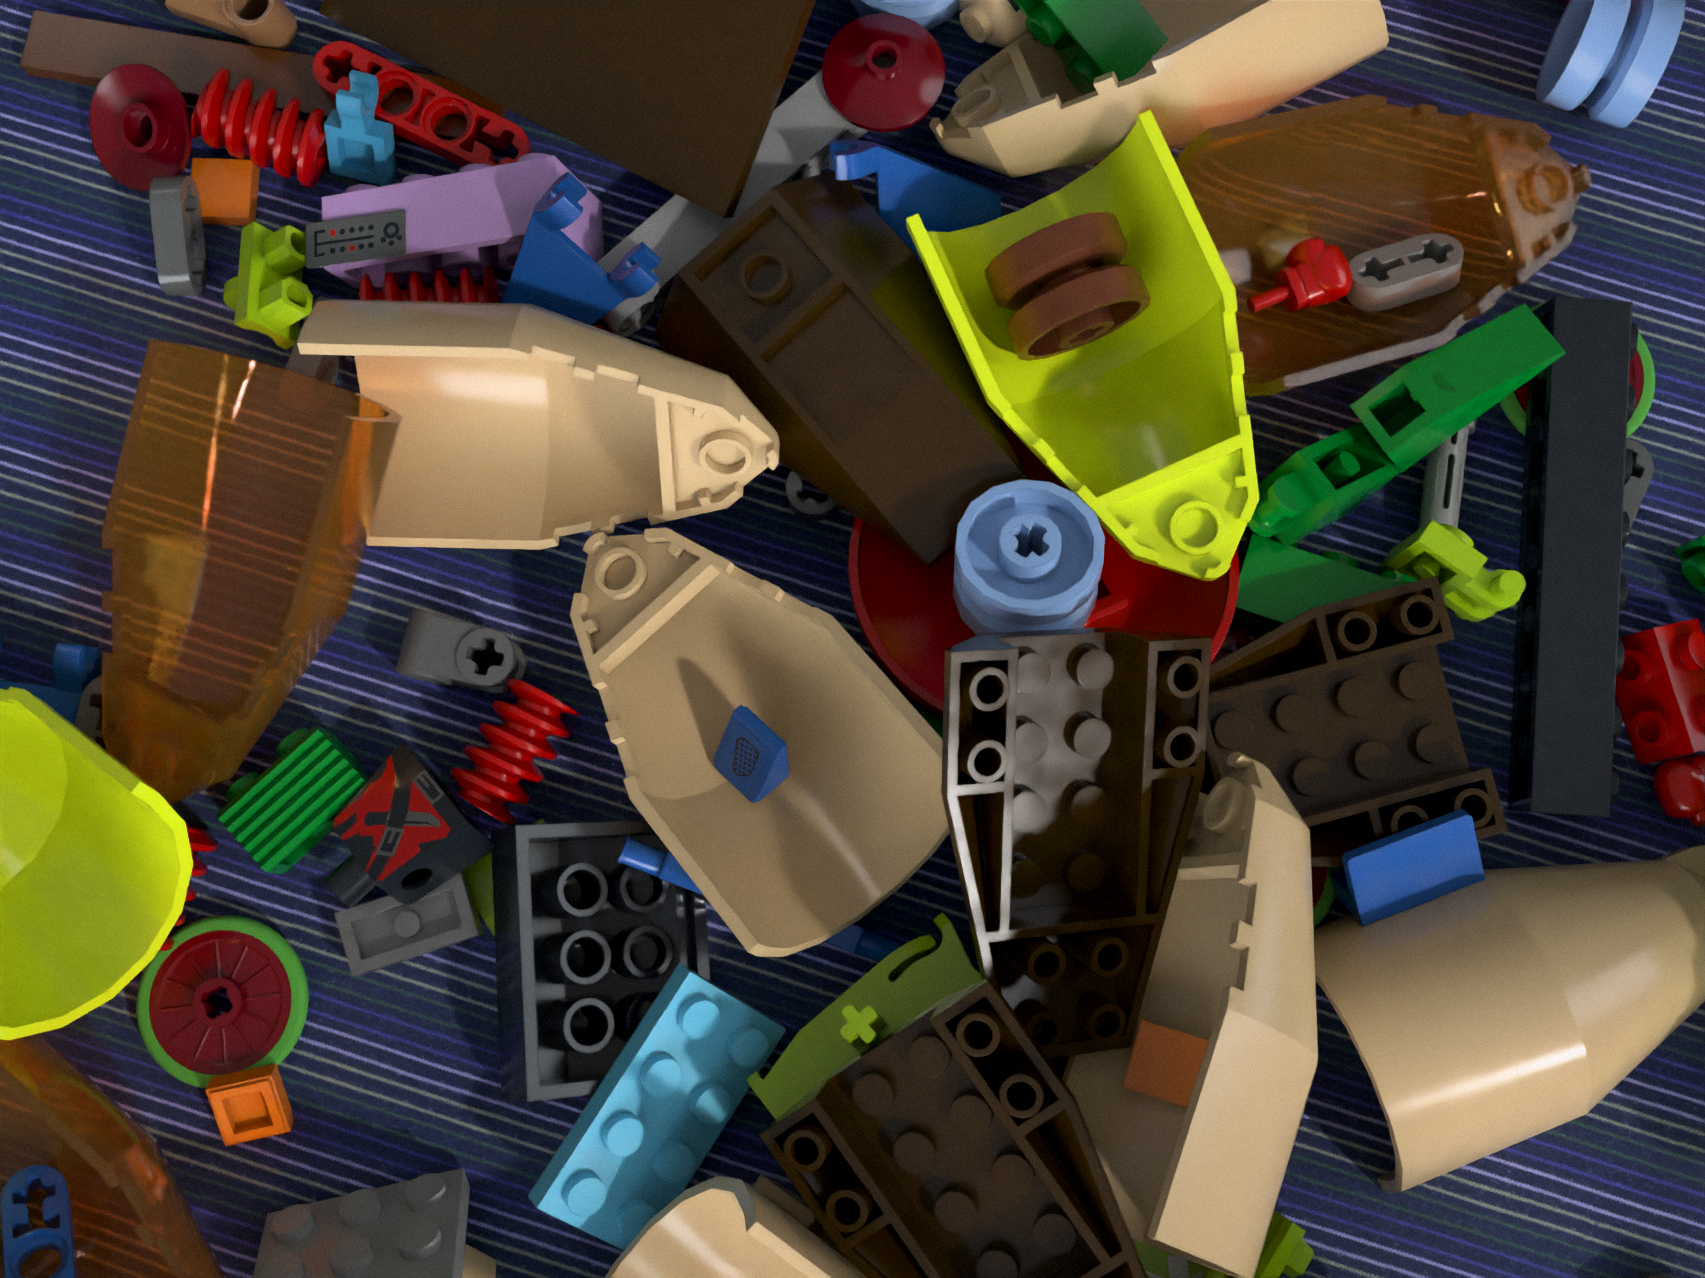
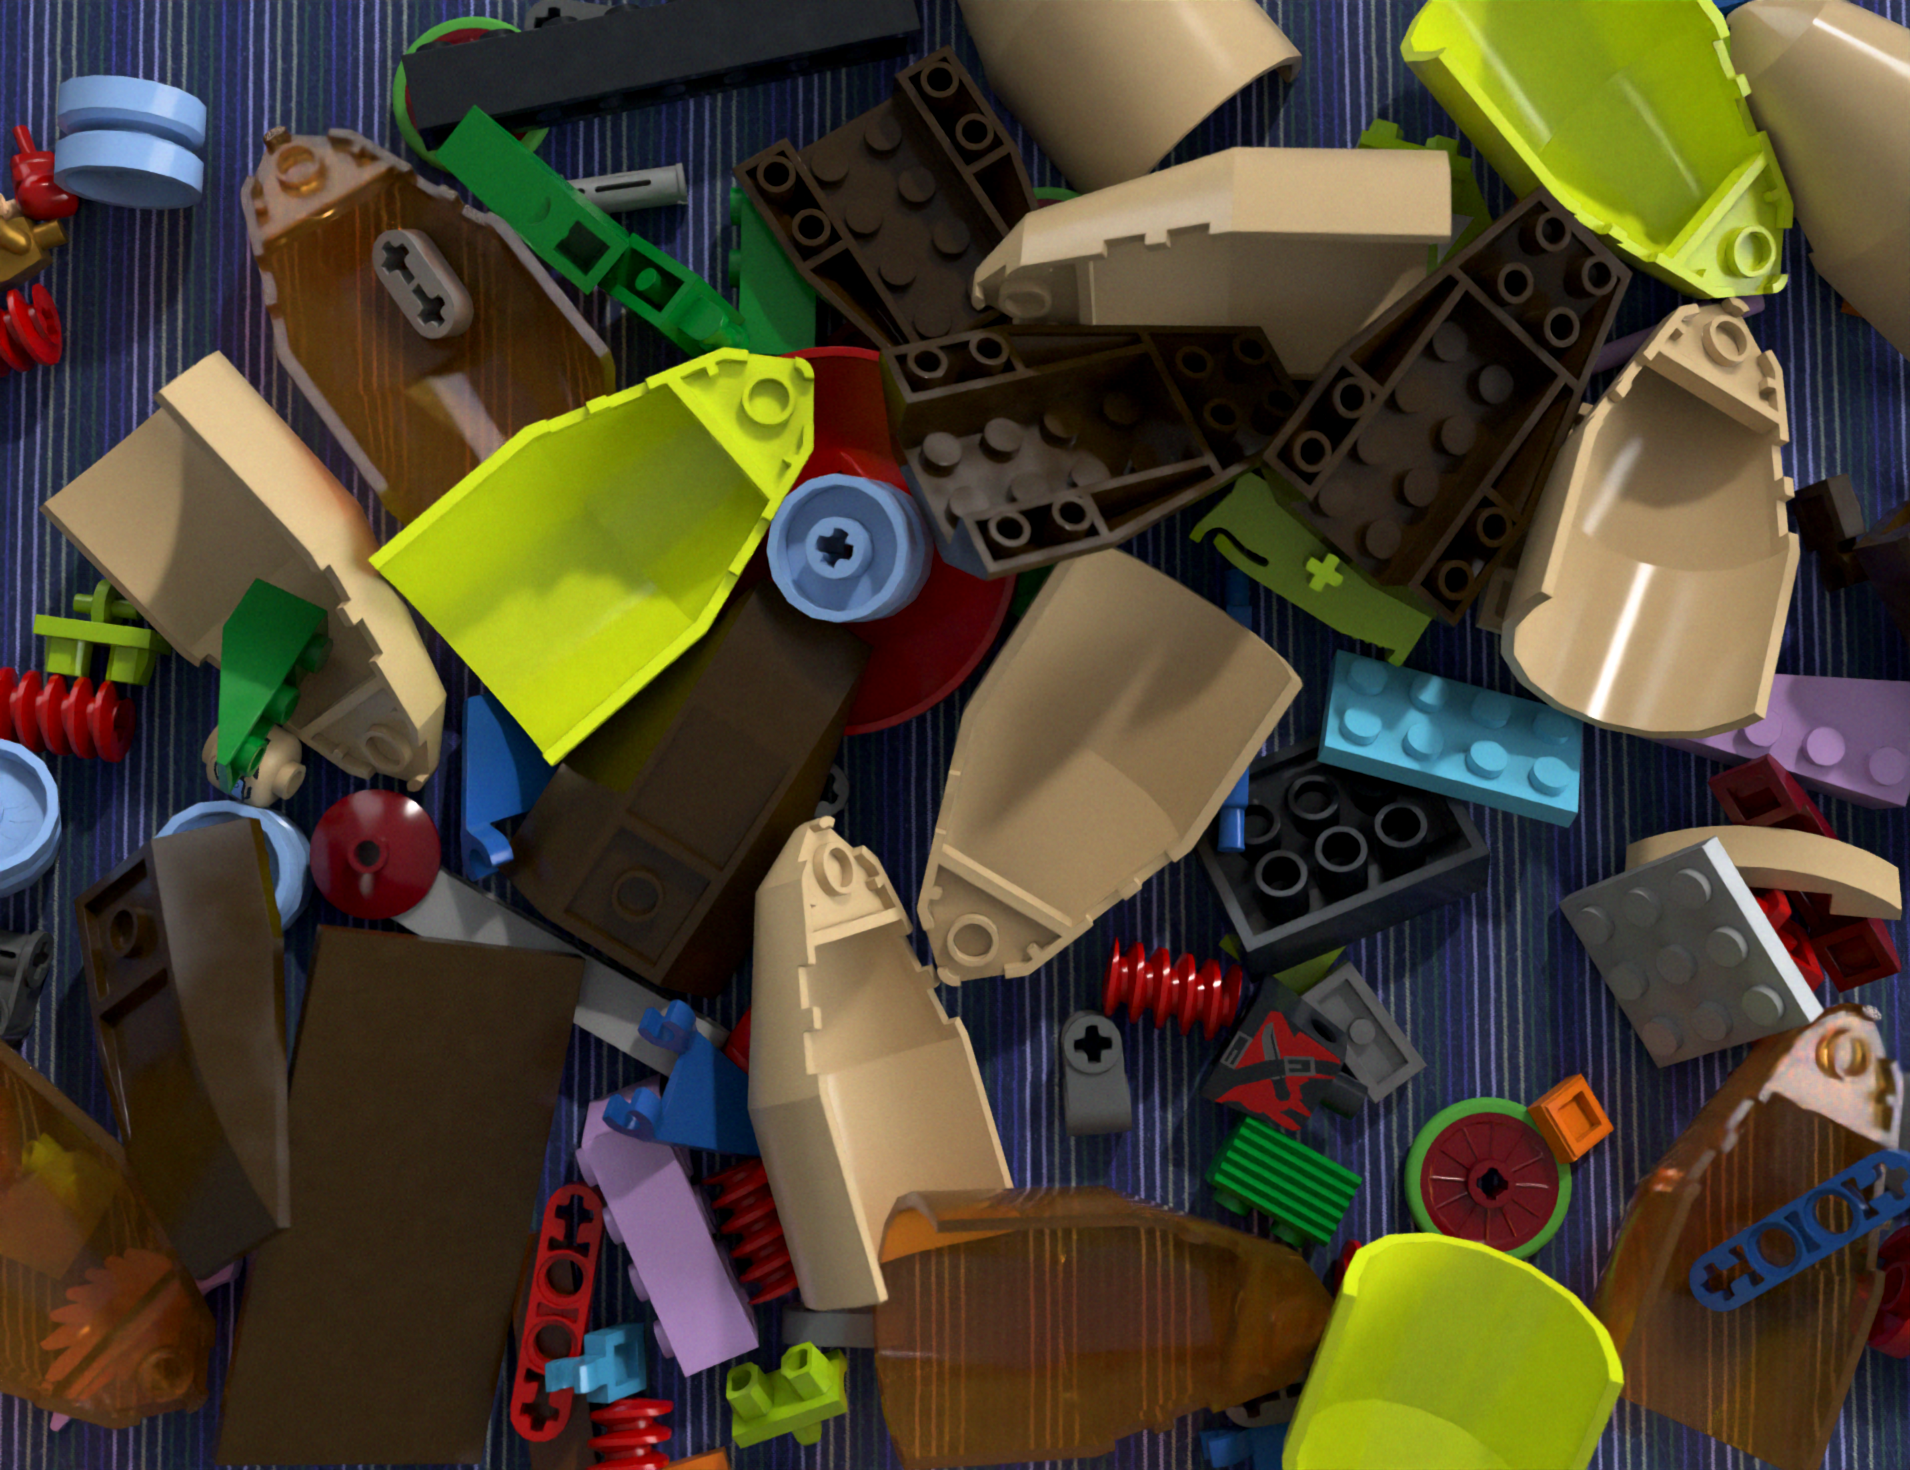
camera: 115 degrees left, 5 degrees up
dark grey sticker [306,210,406,268] -> none
blue slope [713,705,789,803] -> none
copper wheel [985,211,1151,361] -> none
orange tile [1122,1019,1209,1108] -> none
red piece [1247,236,1353,313] -> none
blue panel [1329,809,1485,927] -> none
lime plate [1378,520,1526,622] -> none

